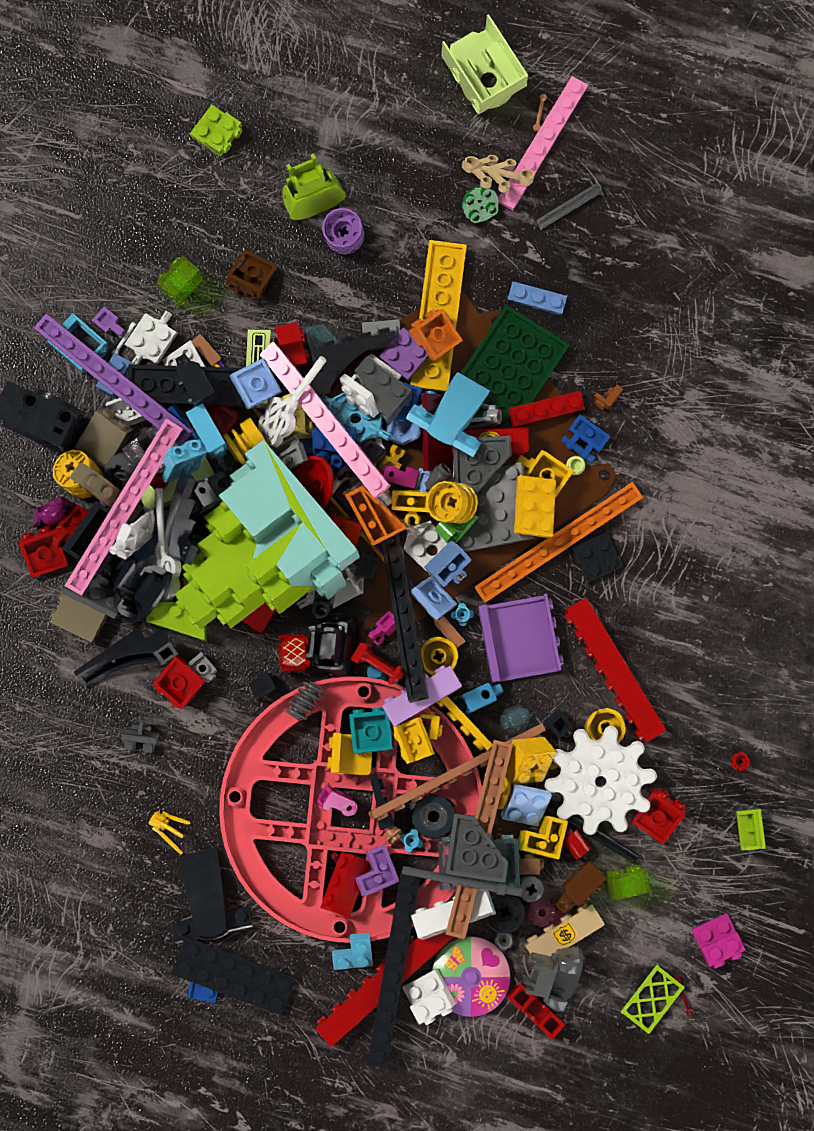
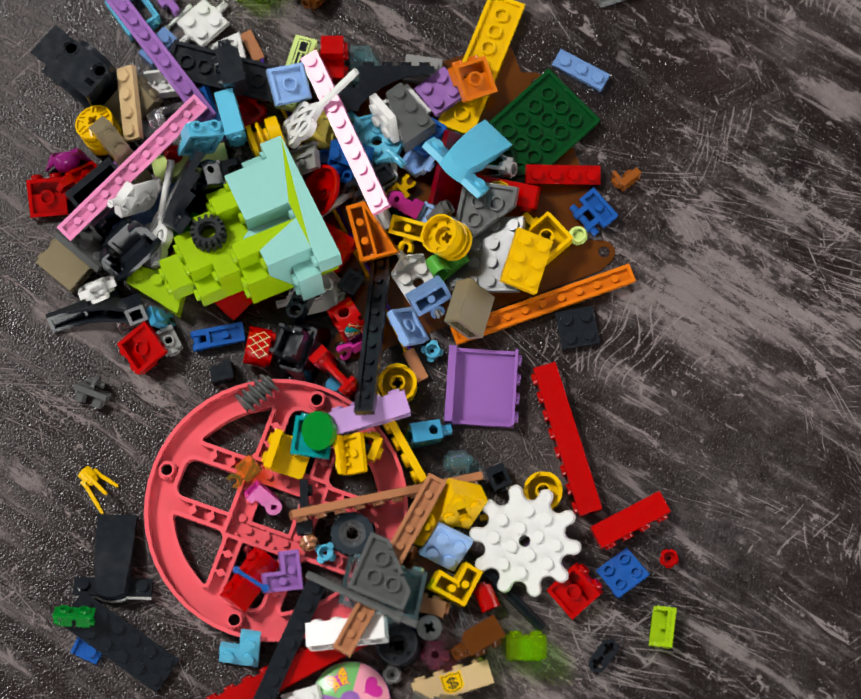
camera: 20 degrees right, 5 degrees down
none -> green hinge [52,605,95,628]
none -> white plate [78,275,117,304]
none -> tan plate [116,64,144,143]
none -> dark azure plate [145,306,176,329]
none -> black tyre [190,214,227,252]
none -> blue plate [190,322,246,352]
none -> clear yellow plate [226,455,263,489]
none -> blue hinge [233,566,269,592]
none -> green tile [302,411,337,450]
none -> red brick [326,297,364,342]
none -> dark tan brick [444,278,495,339]
none -> black beam [588,639,618,673]
none -> red brick [589,491,671,551]
none -> blue hinge [595,547,650,598]

